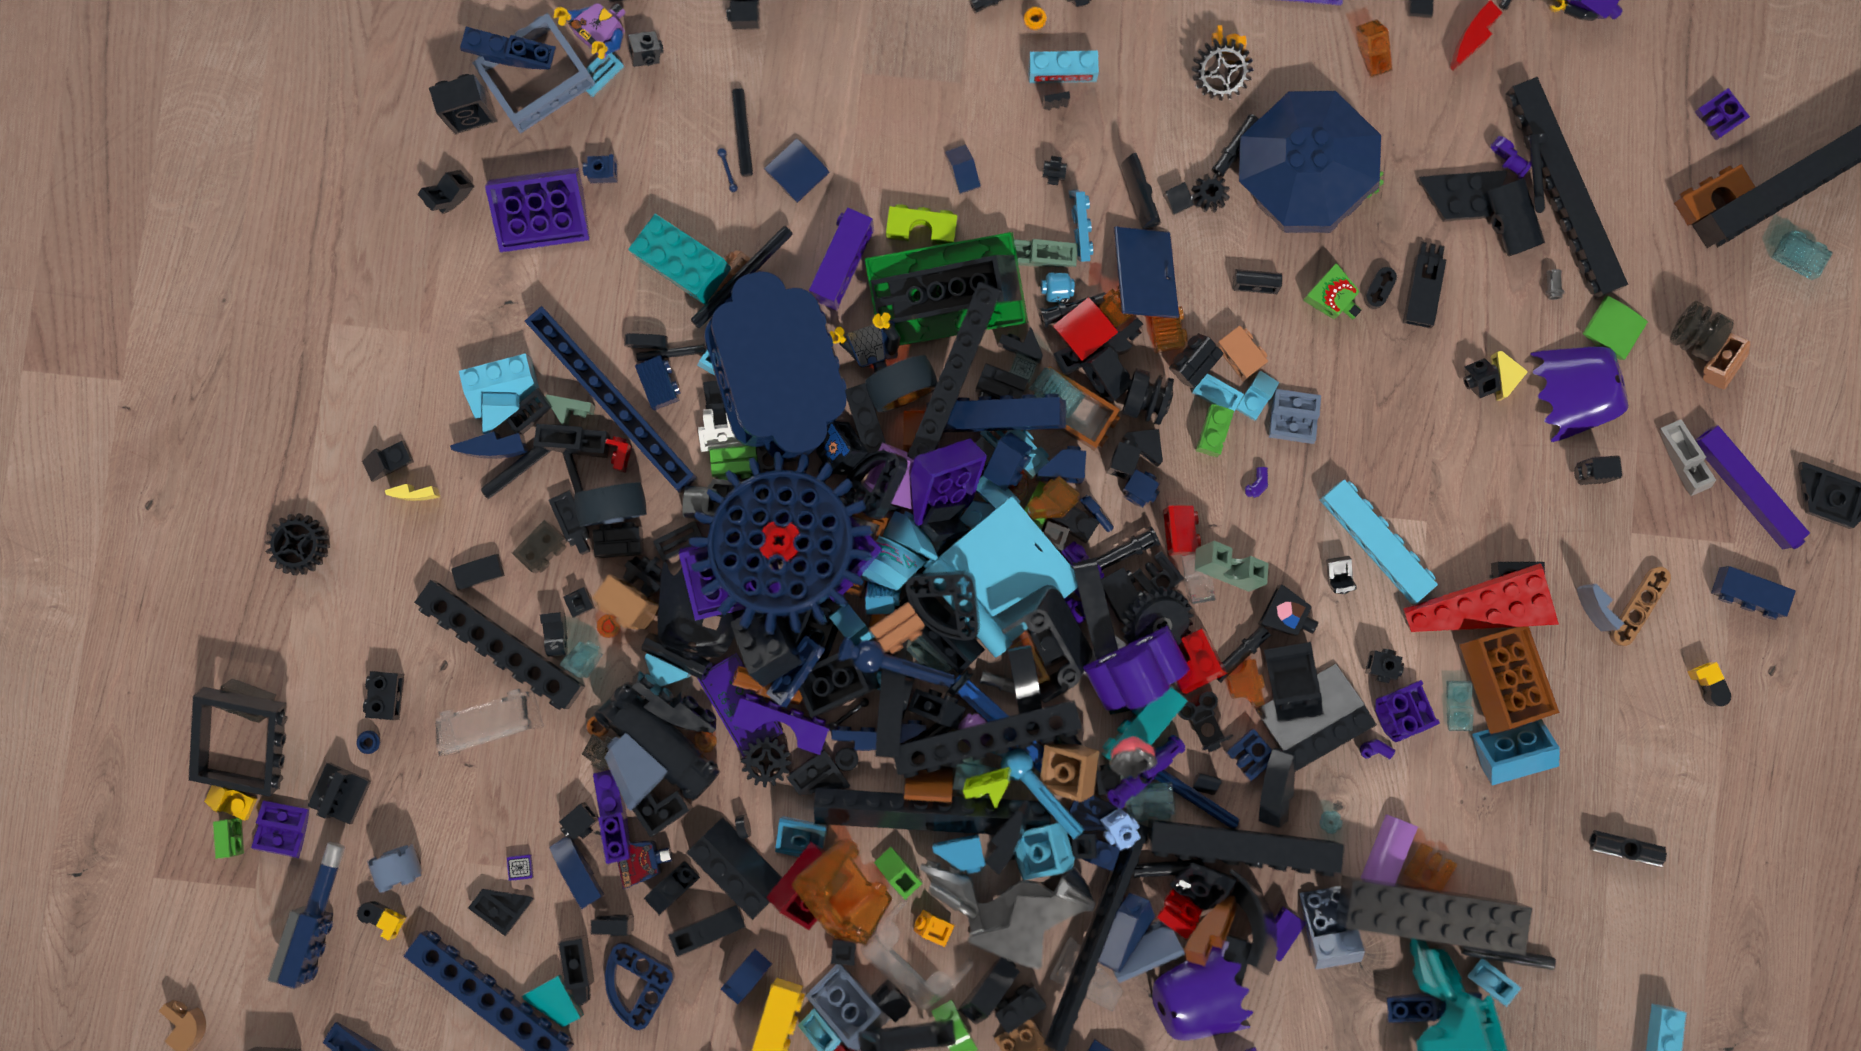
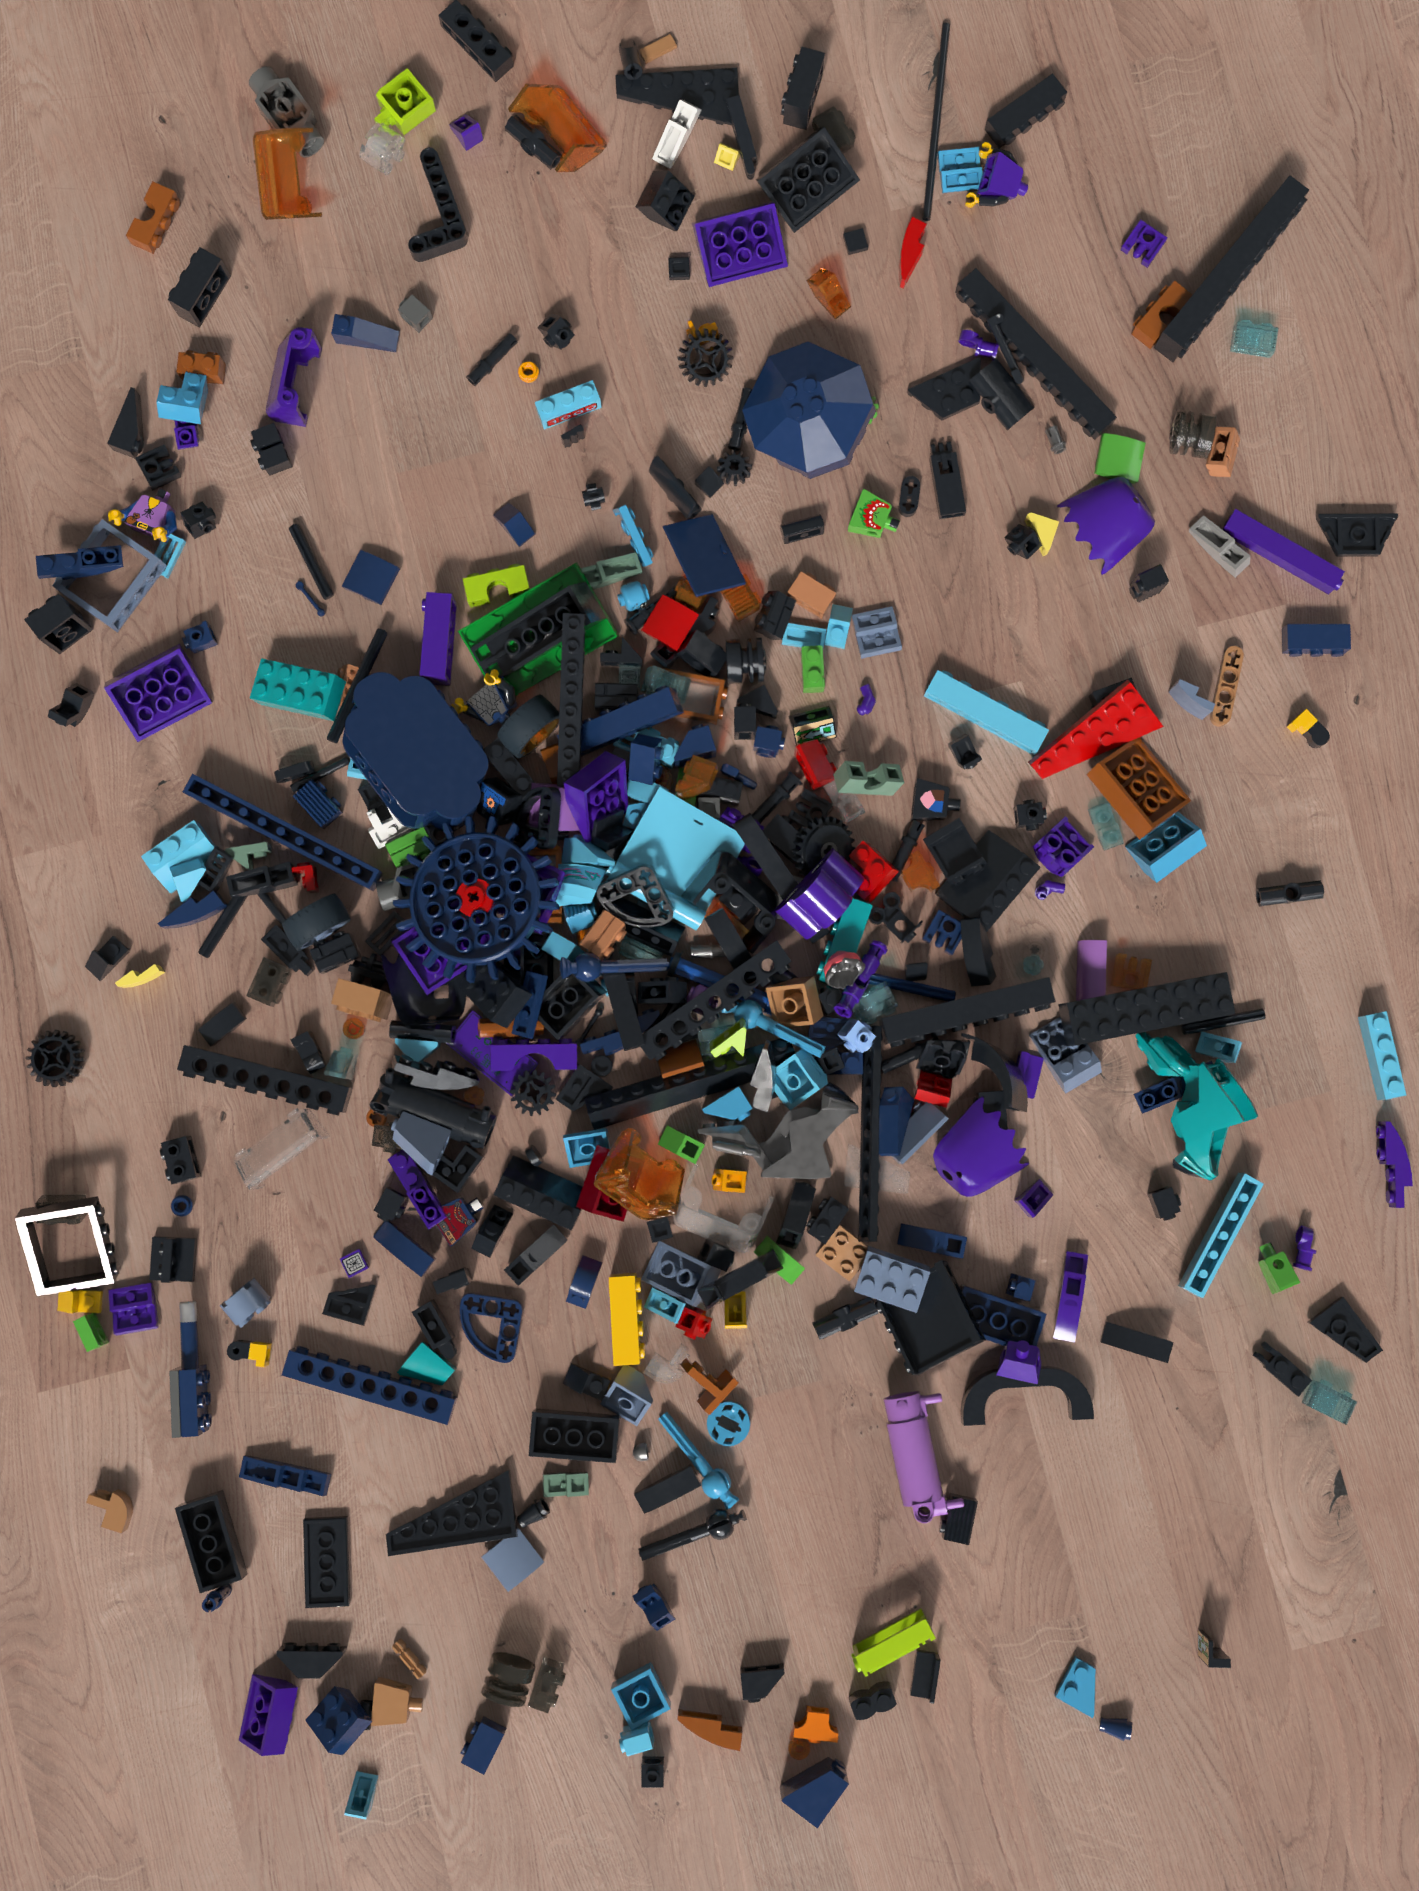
camera: 25 degrees left, 0 degrees up
black tile [563,587,595,618] -> none
dark orange slope [1184,895,1237,966] -> none
none -> panel [789,706,837,746]

